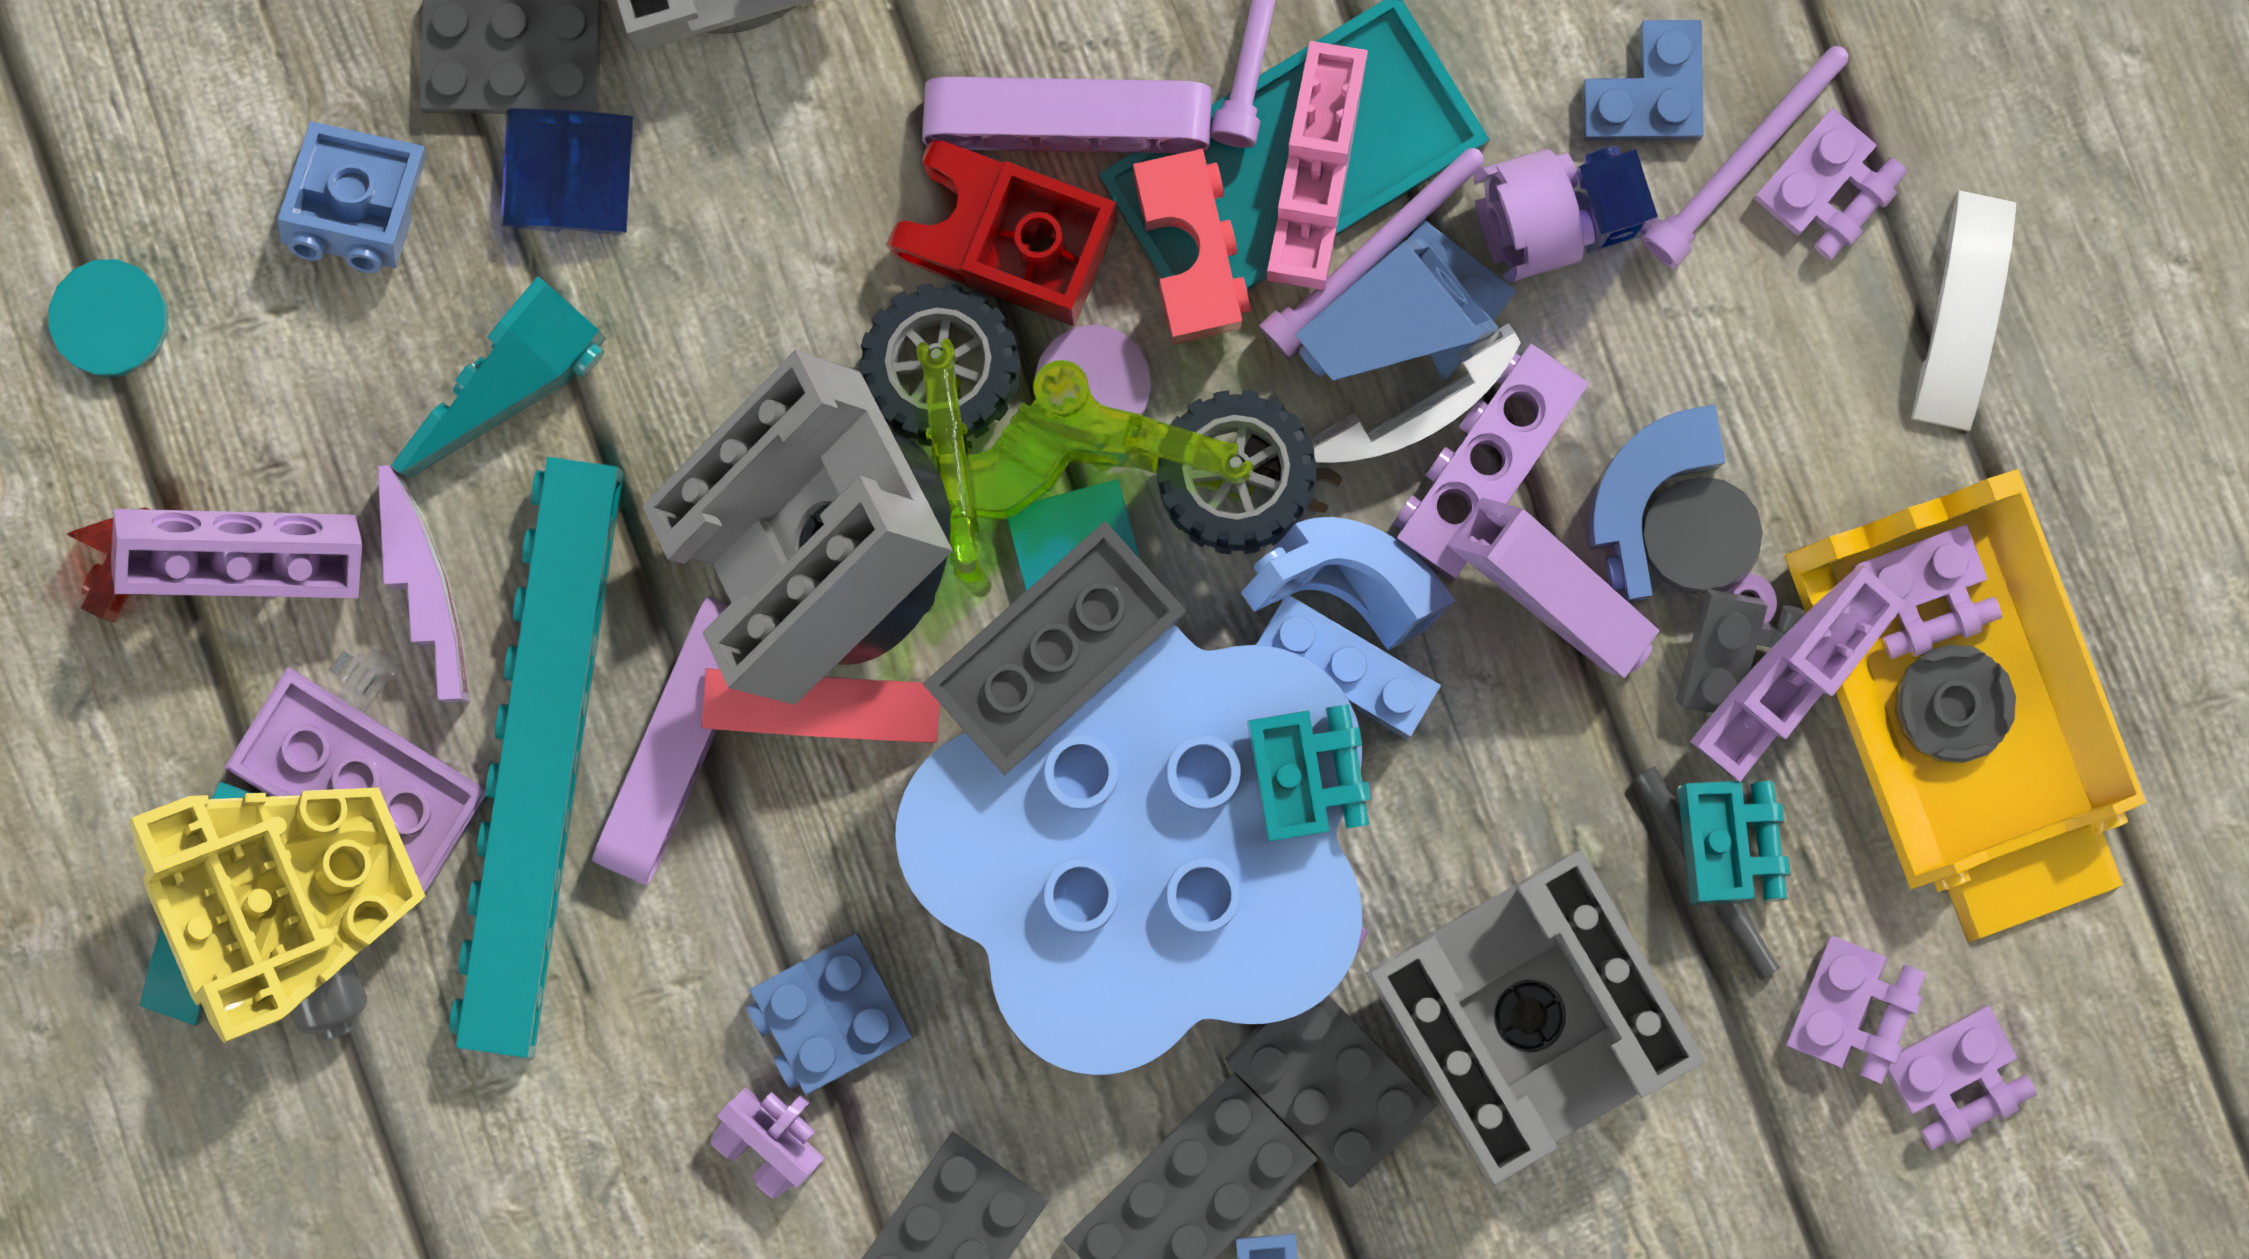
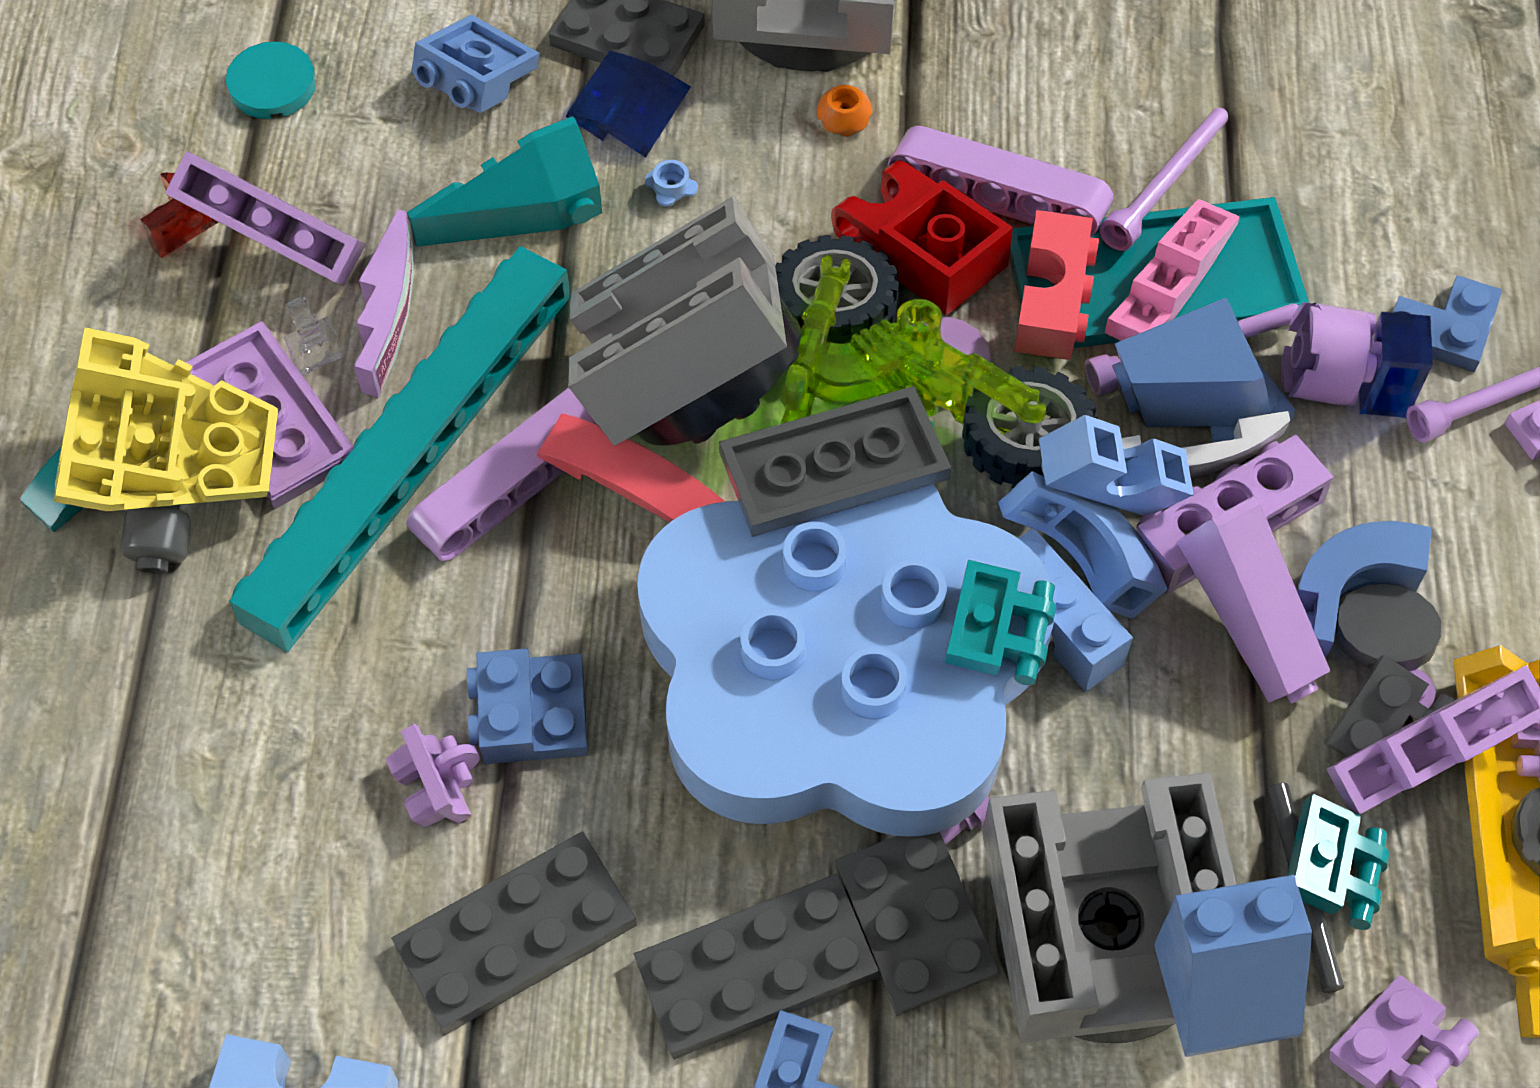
camera: 25 degrees right, 25 degrees down
none -> light blue plate [645,160,698,207]
none -> orange plate [816,85,873,137]
none -> light blue arch [1039,415,1194,516]
none -> medium blue slope [1154,875,1312,1057]

